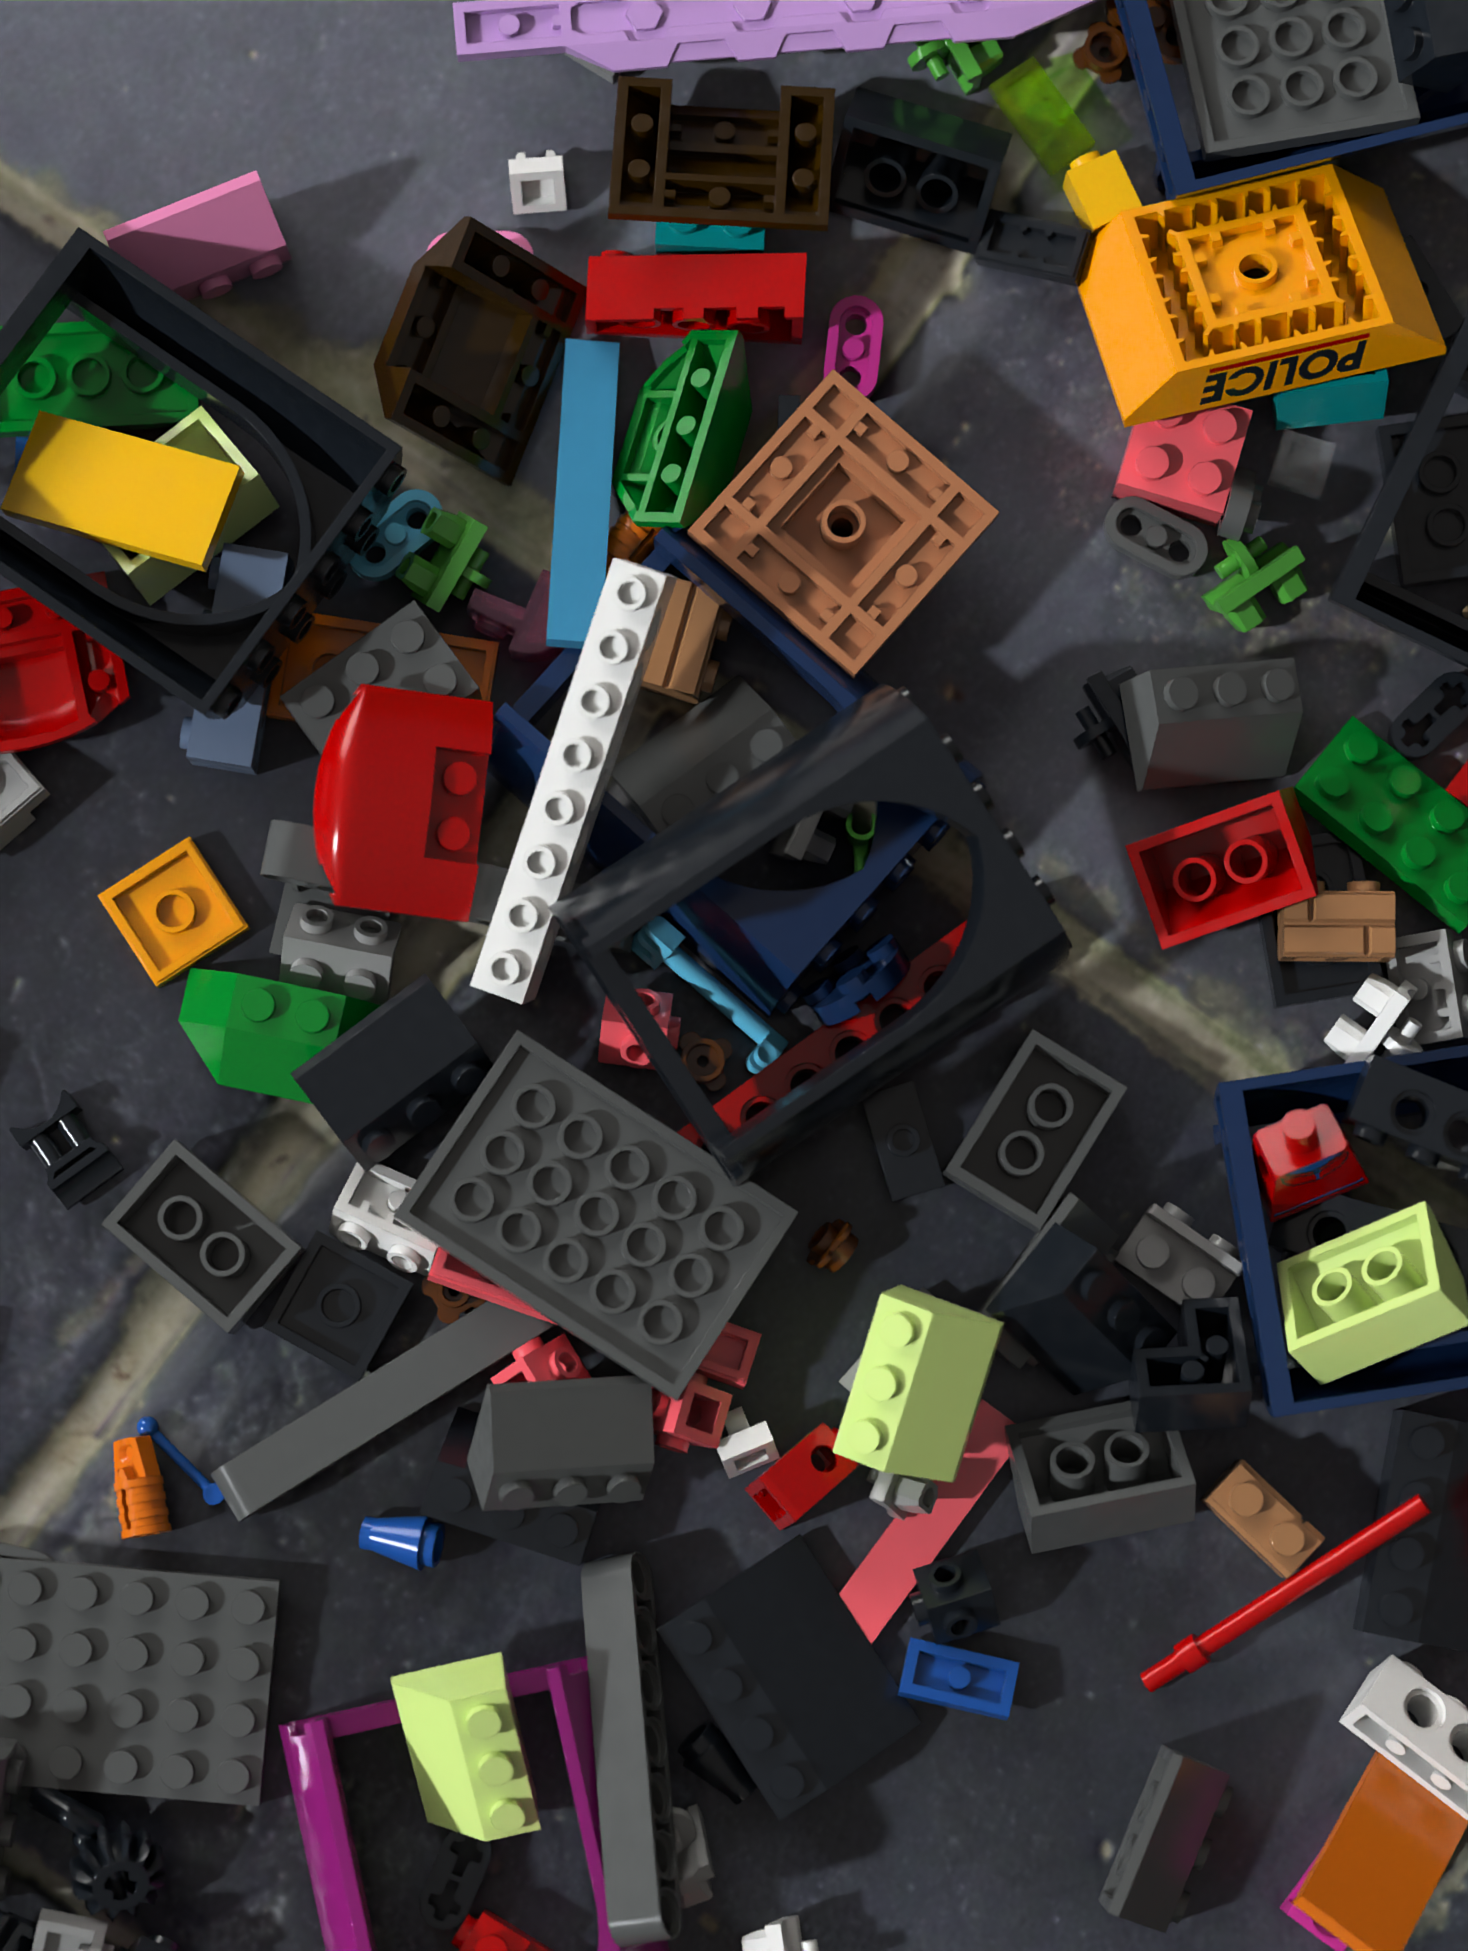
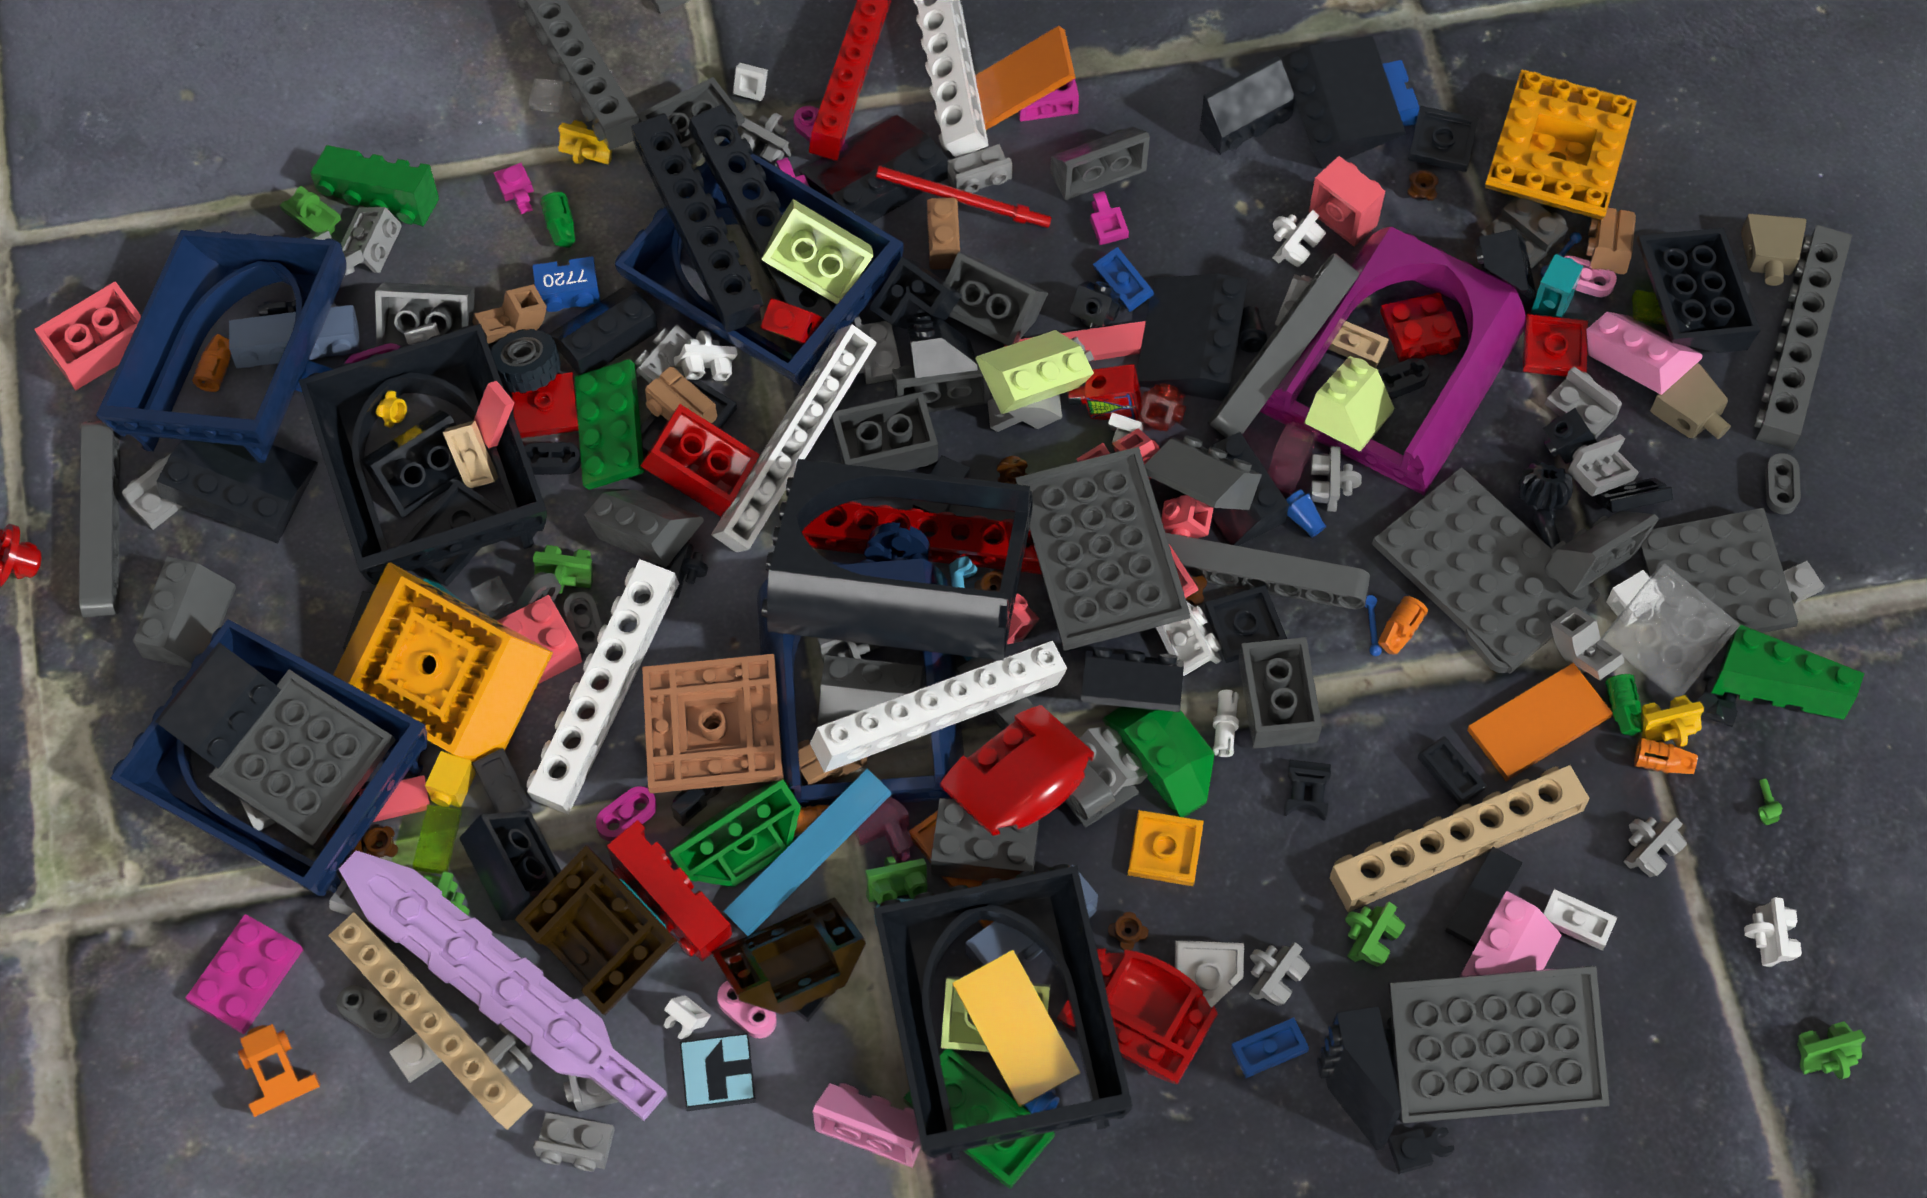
camera: 135 degrees left, 20 degrees down
none -> coral tile [359,775,431,822]
none -> white brick [527,559,679,815]
none -> tile [680,1033,756,1112]
none -> white brick [711,324,877,553]
none -> light grey bracket [948,144,1013,193]
none -> dark pink plate [1090,191,1129,245]
none -> reddish brown plate [1108,912,1149,950]
none -> clear red brick [1138,383,1186,431]
none -> white pin [1213,690,1239,757]
none -> clear pink brick [1267,421,1320,494]
none -> light grey hips [1310,446,1362,512]
none -> tan plate [1328,321,1389,368]

